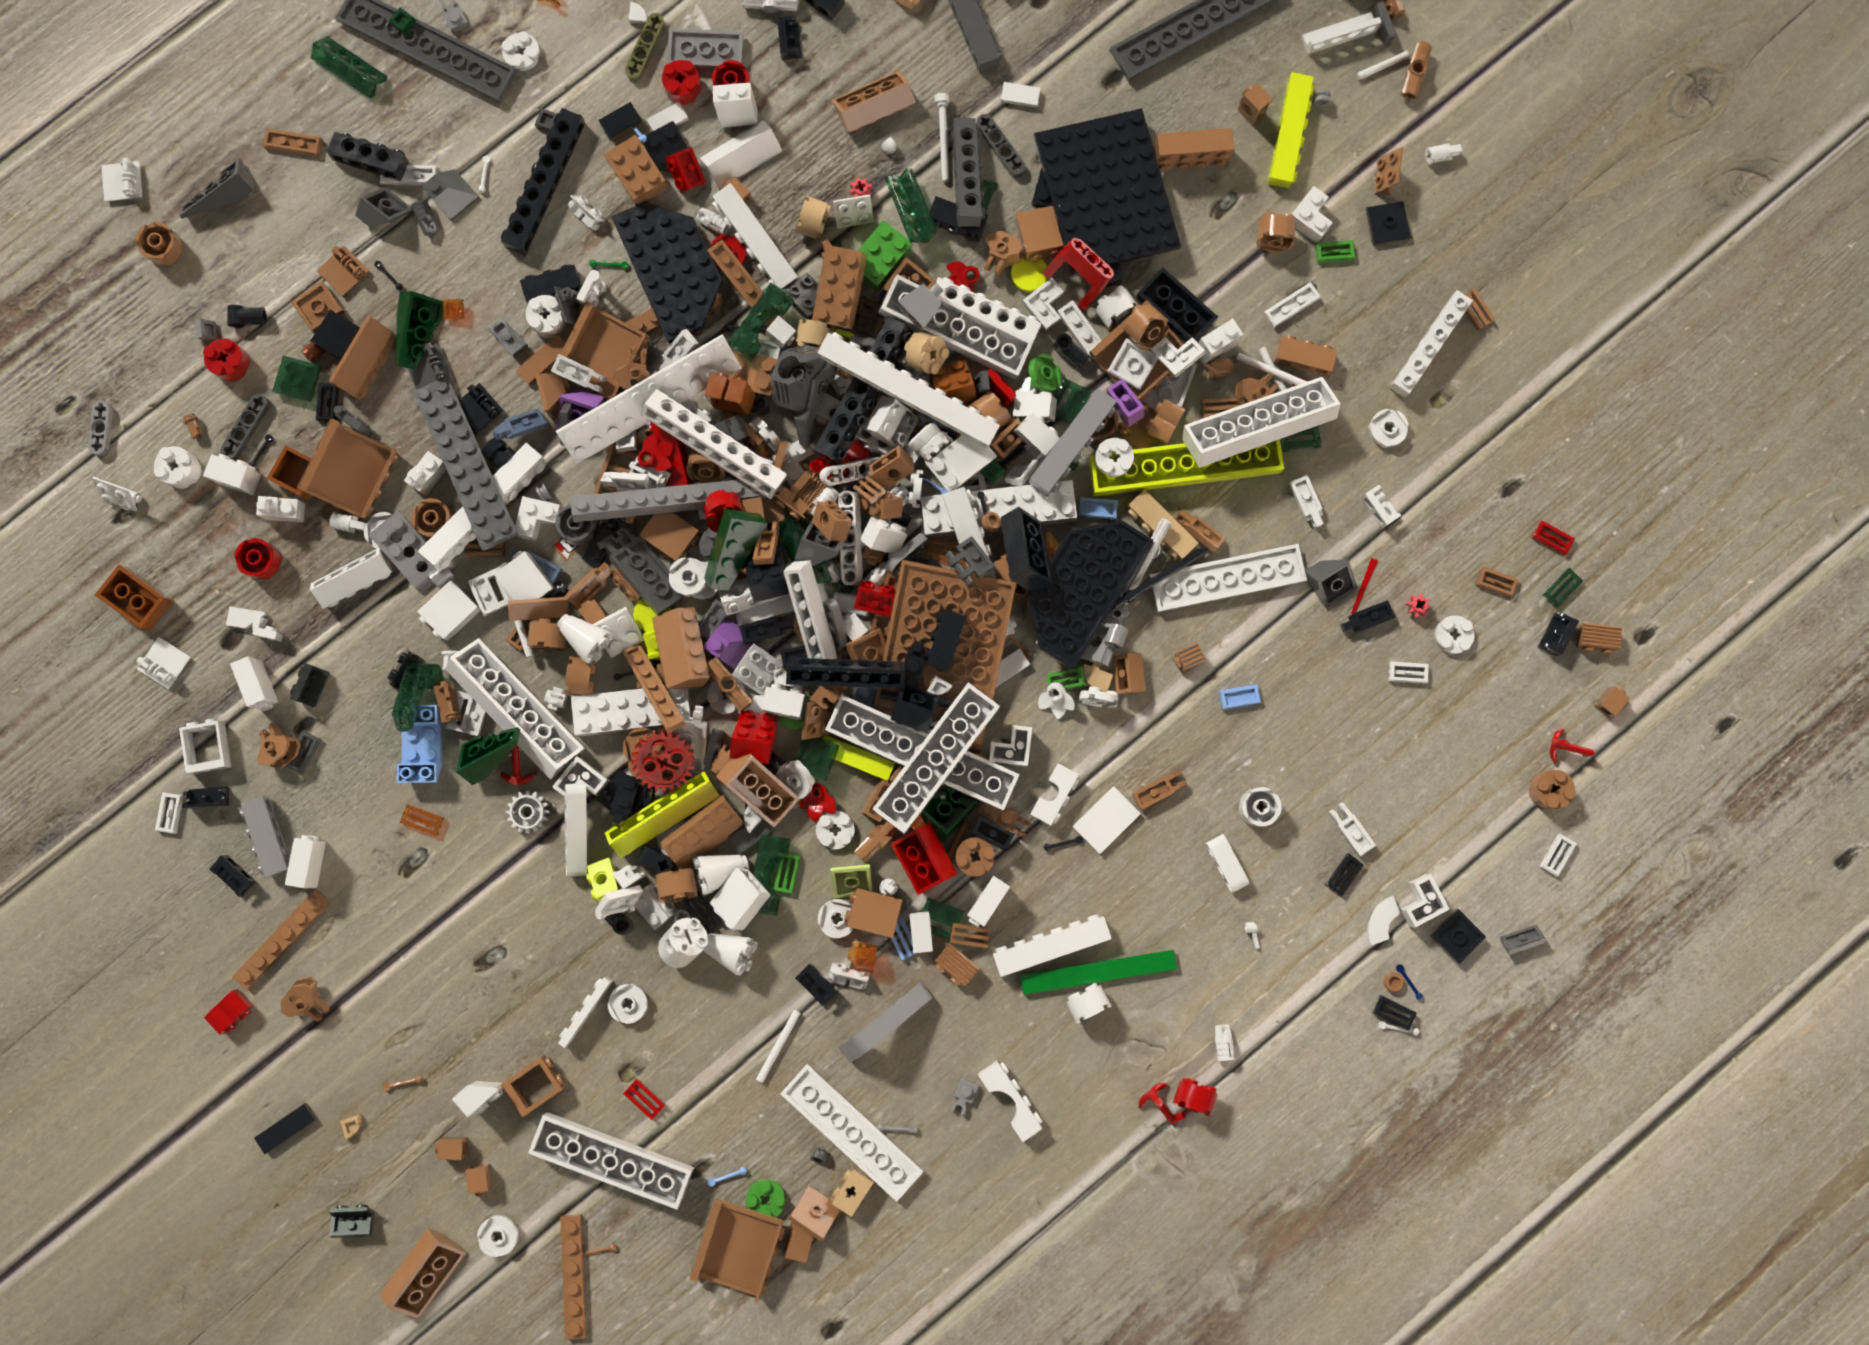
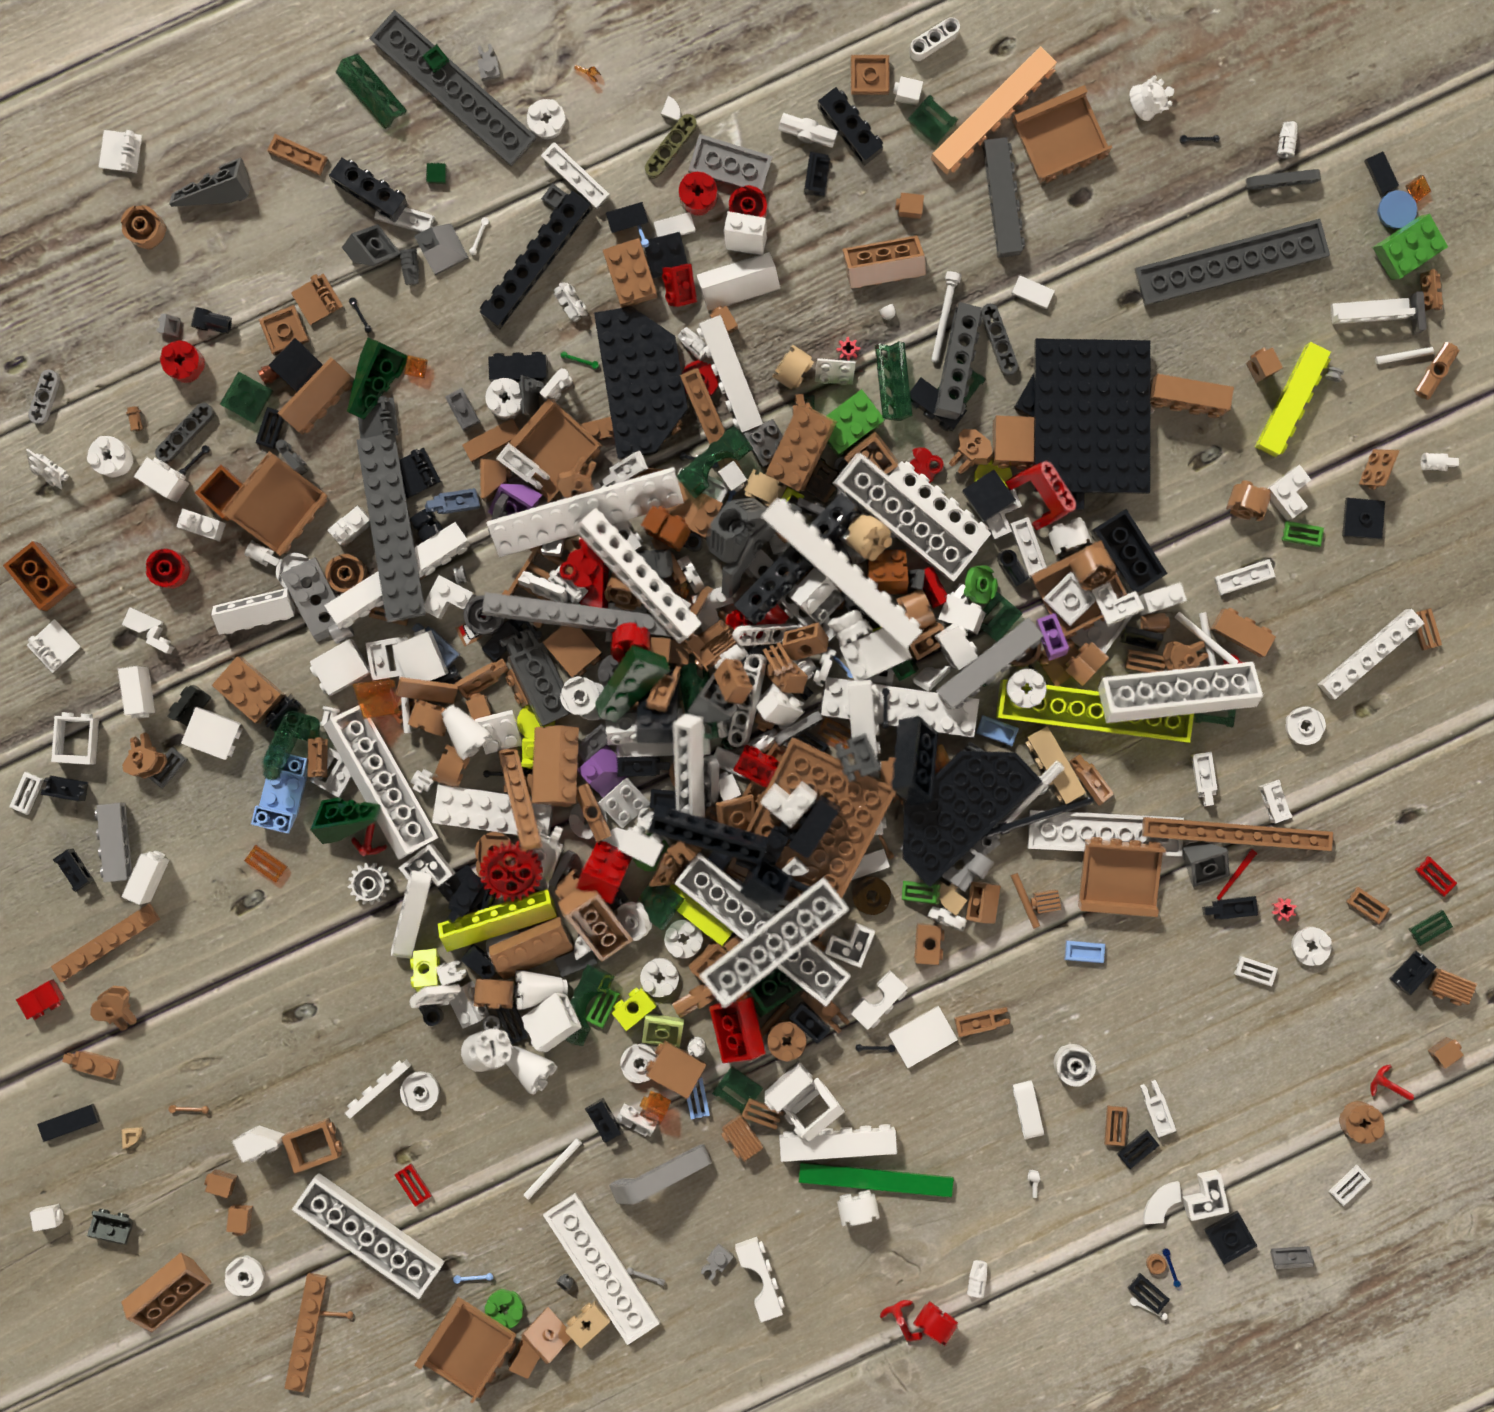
camera: 20 degrees right, 5 degrees up
red plate [799,783,836,822] -> none
light grey torso [896,283,943,331] -> none
white tile [909,912,933,953] -> none
medium nougat tile [981,512,1001,532] -> none
white plate [1038,683,1075,719] -> none
none -> white brick [30,1204,64,1232]
none -> medium nougat hinge [62,1051,120,1080]
none -> white brick [181,707,243,760]
none -> medium nougat brick [212,656,285,724]
none -> clear orange hinge [352,678,400,719]
none -> dark green tile [426,163,447,184]
none -> white plate [541,142,610,210]
none -> neon yellow brick [612,987,657,1031]
none -> white plate [664,919,703,958]
none -> white brick [761,781,817,827]
none -> white window [783,1078,845,1142]
none -> dark brown plate [853,877,891,915]
none -> medium nougat brick [895,193,924,219]
none -> medium nougat brick [914,923,944,965]
none -> black tile [962,470,1016,522]
none -> medium nougat bar [1011,873,1040,929]
none -> medium nougat panel [1078,837,1166,917]
none -> medium nougat tile [1104,1105,1127,1146]
none -> black tile [1120,626,1164,651]
none -> medium nougat plate [1142,817,1333,851]

